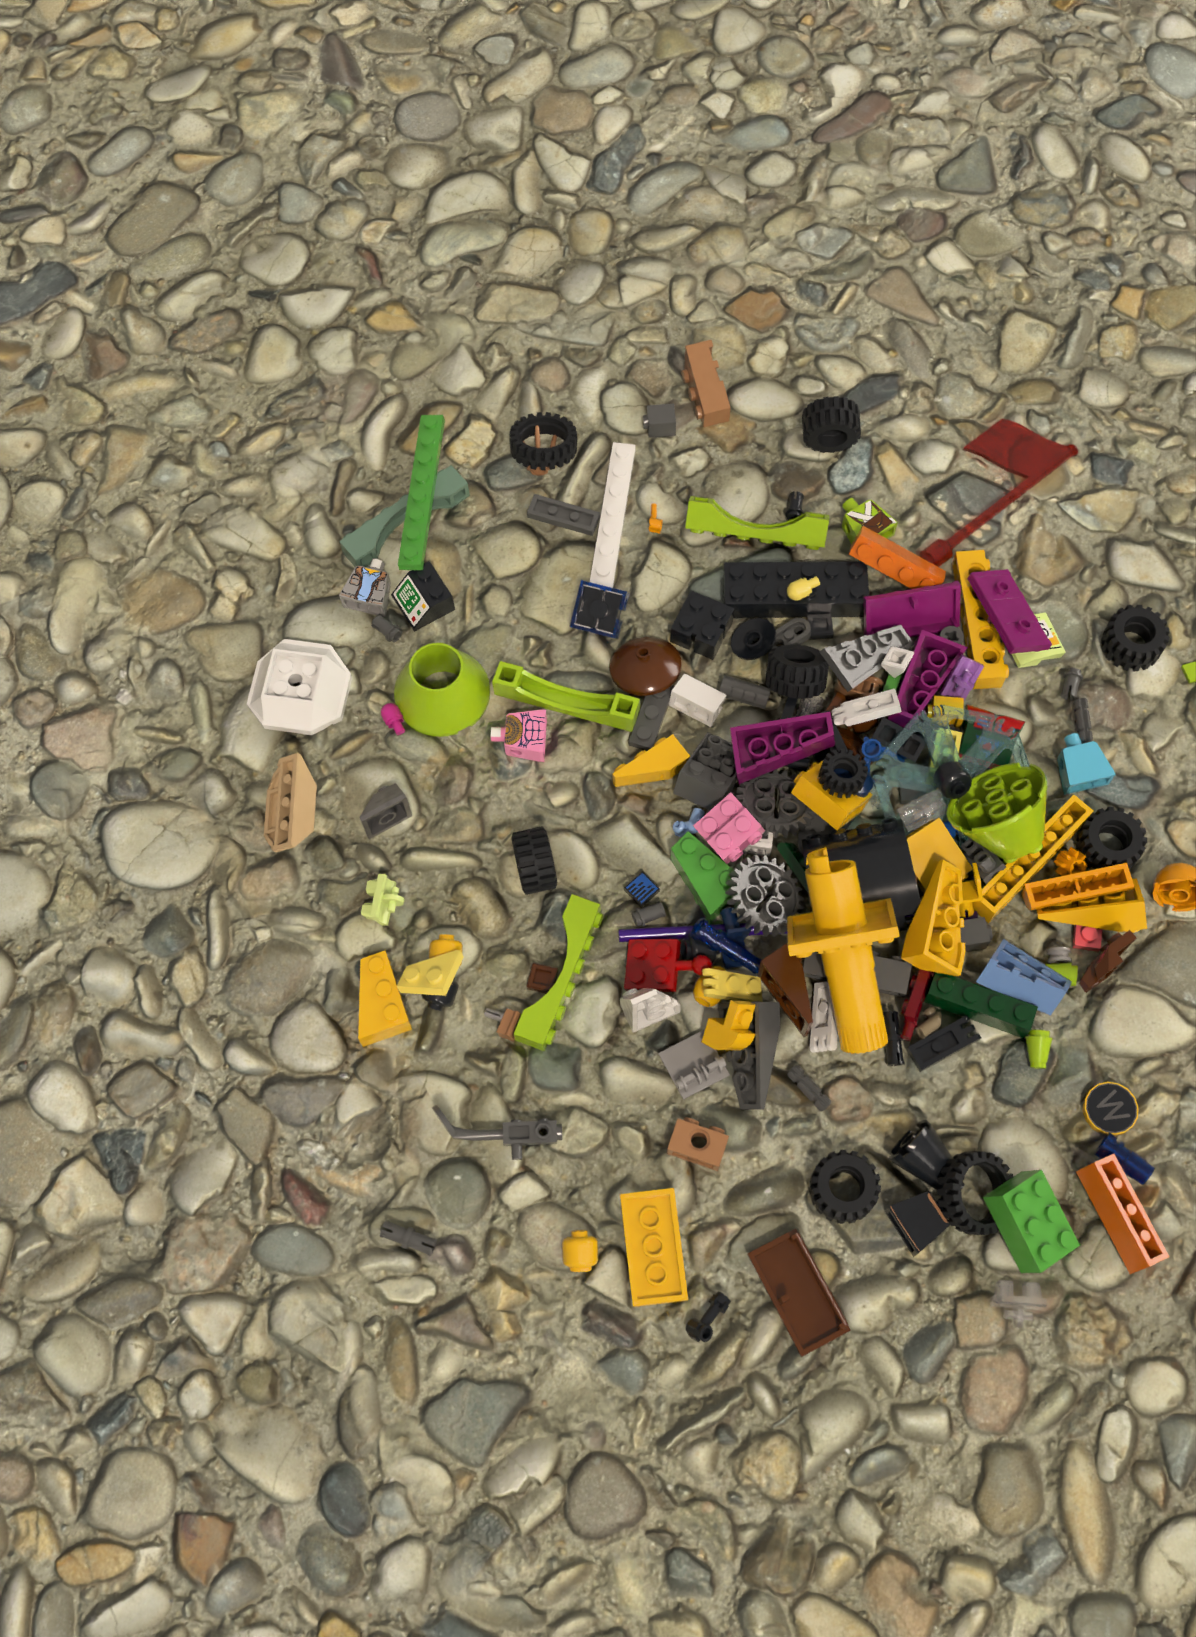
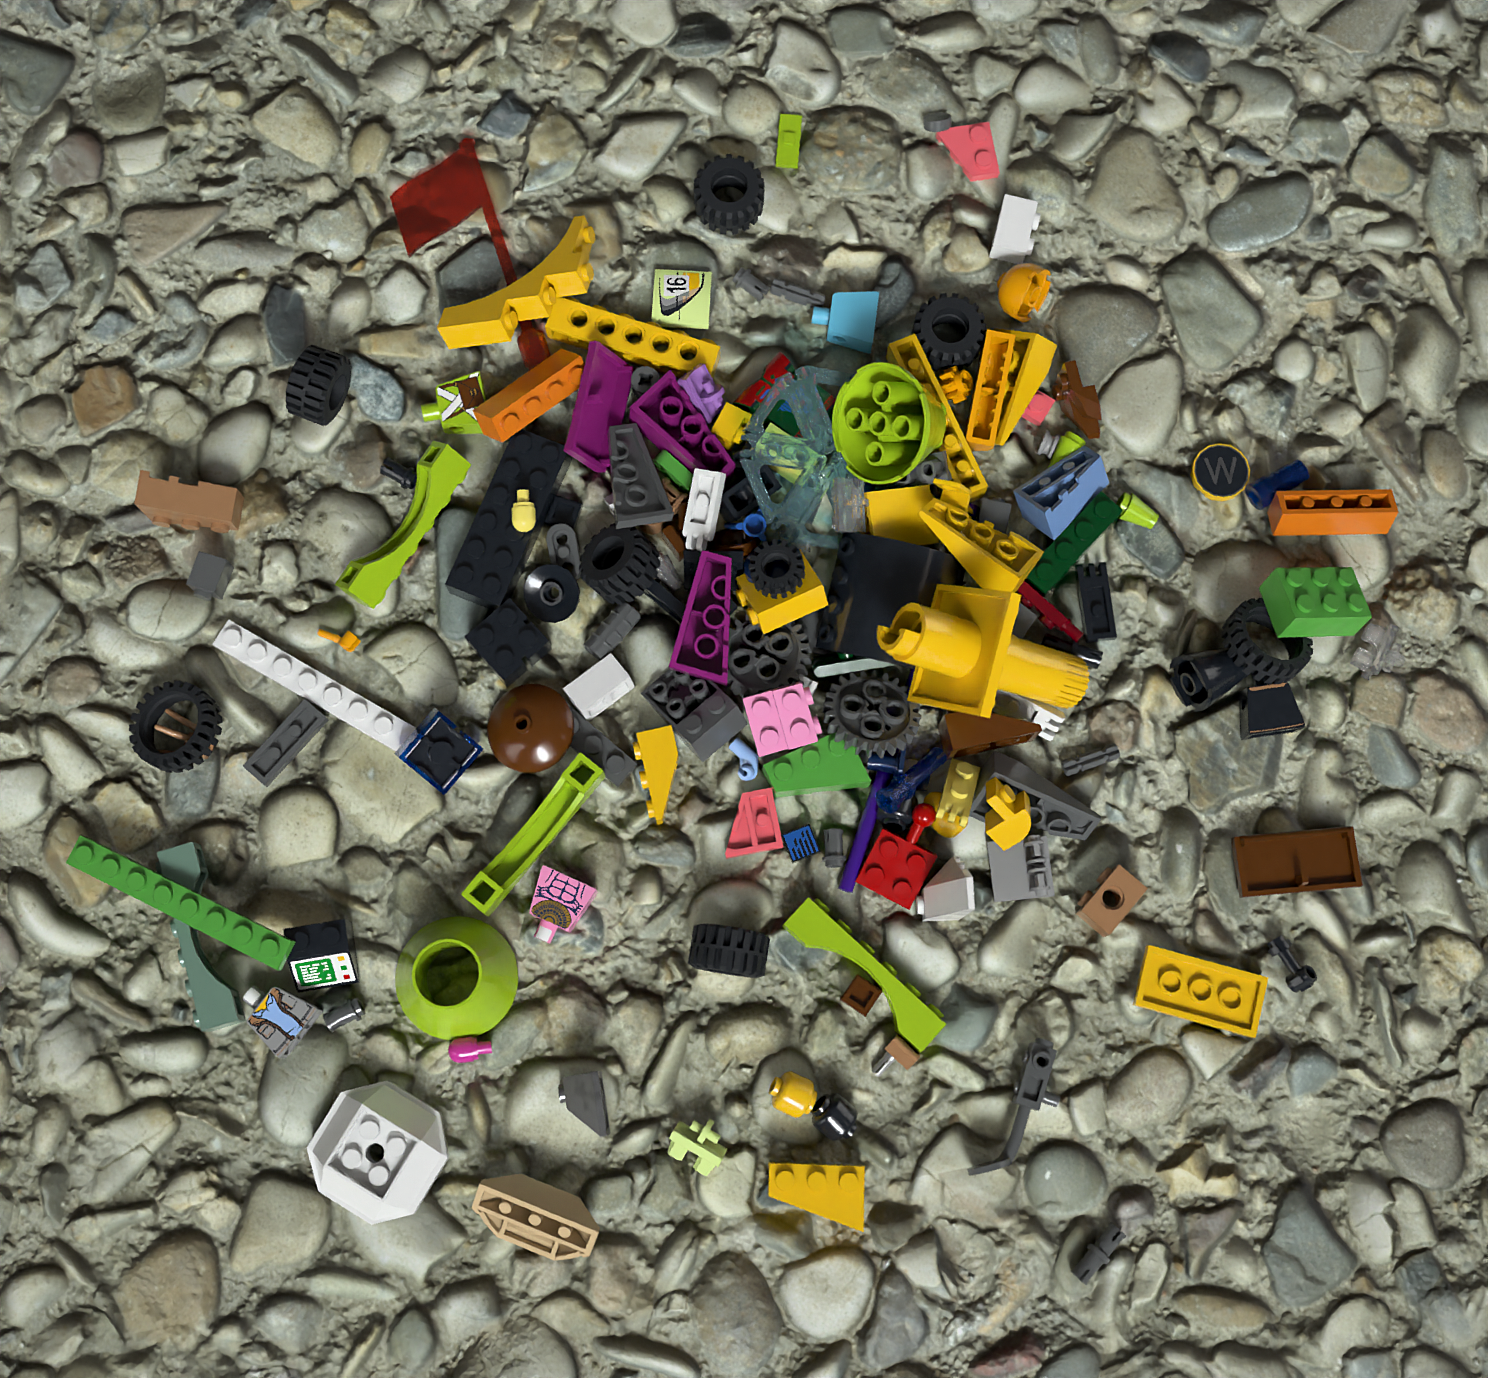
camera: 75 degrees left, 10 degrees up
light yellow wing [397,950,464,996] -> none
yellow head [562,1230,598,1272] -> none
black tyre [809,1150,881,1224] -> none
white slope [881,646,914,678] -> none
dark tan arm [915,1006,942,1039] -> none
black head [934,761,972,799] -> none
magenta container [967,569,1052,654] -> none
none -> yellow arch [437,215,595,349]
none -> coral wing [725,787,783,859]

